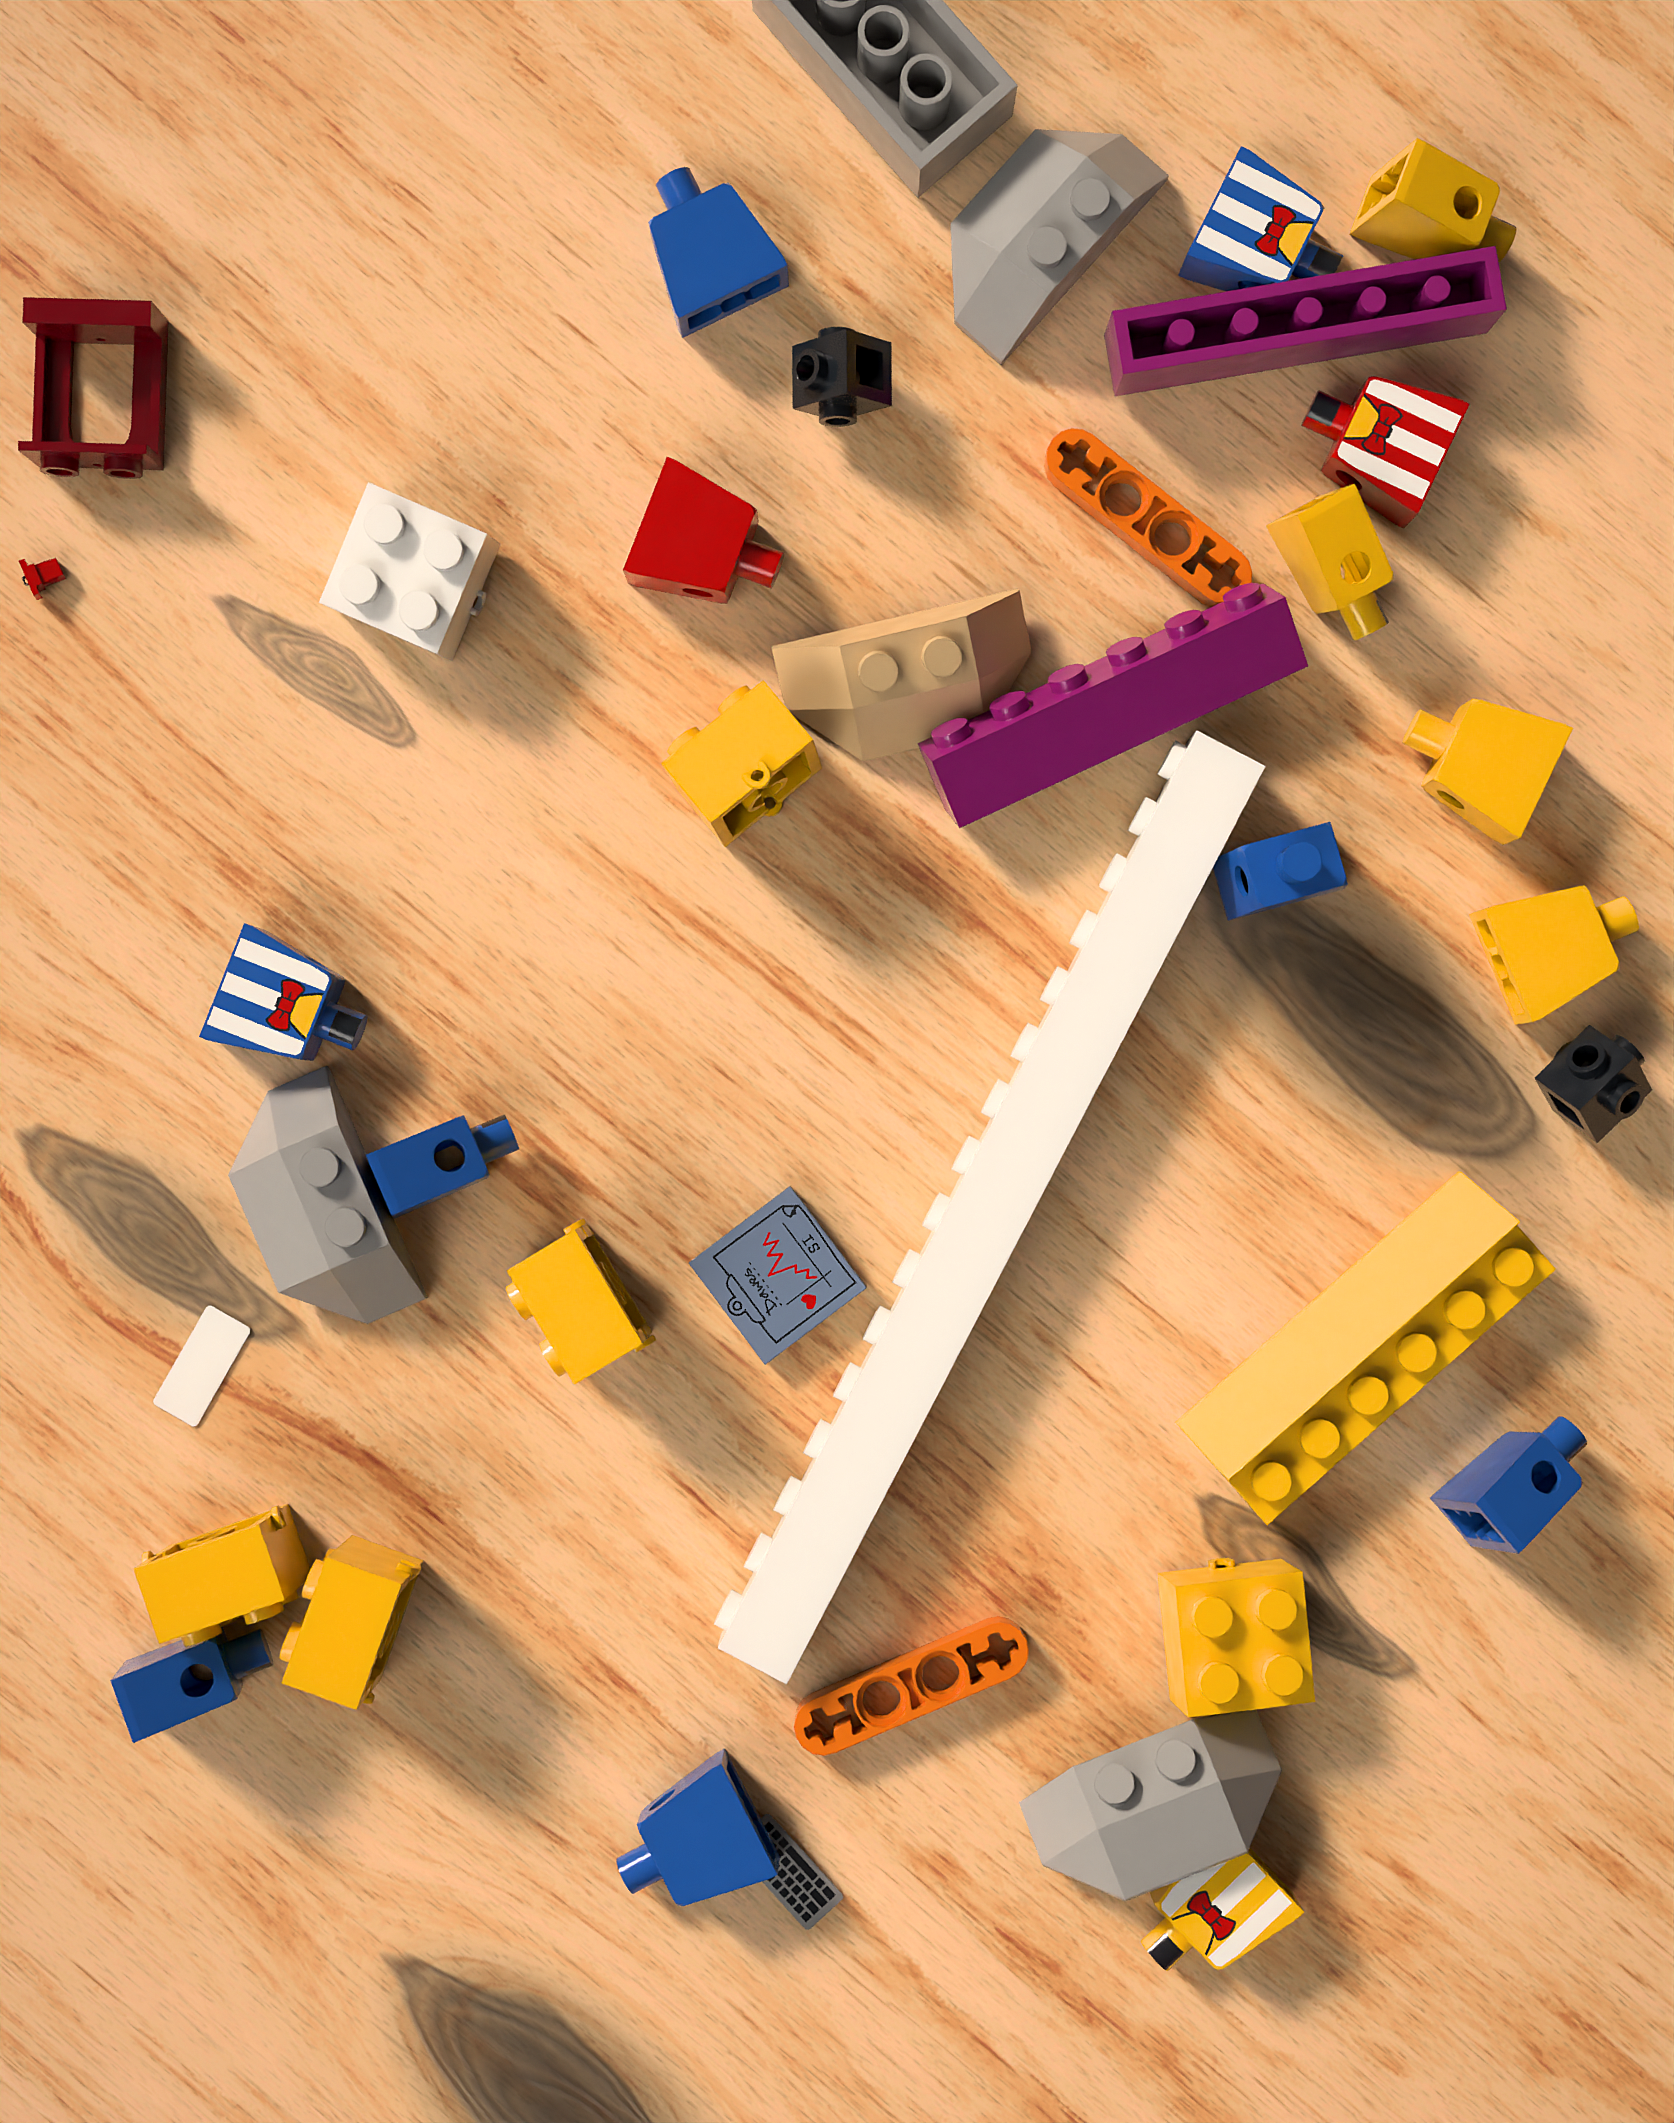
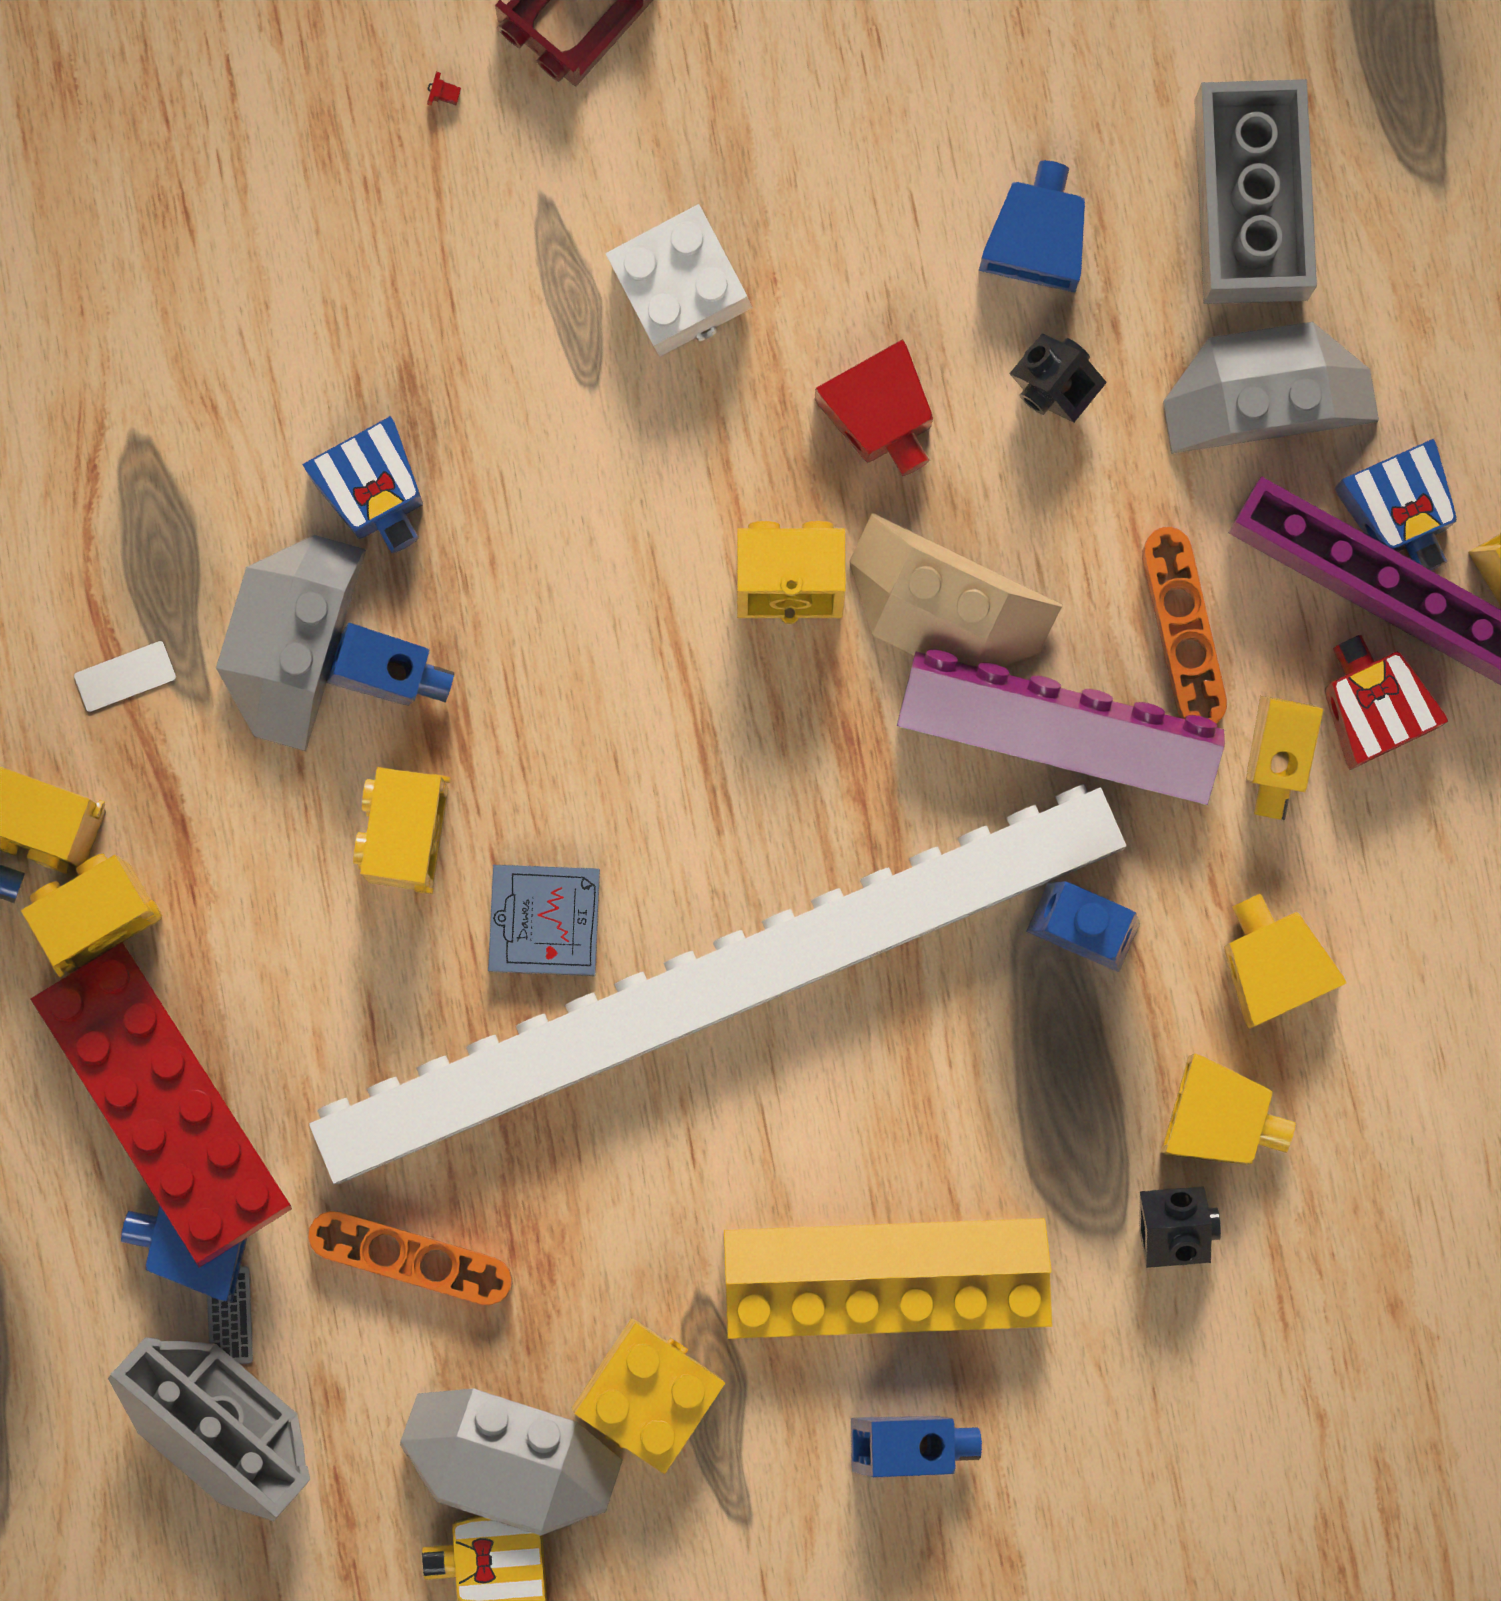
camera: 35 degrees right, 5 degrees down
none -> red plate [30,942,292,1268]
none -> light grey wedge [108,1337,310,1521]

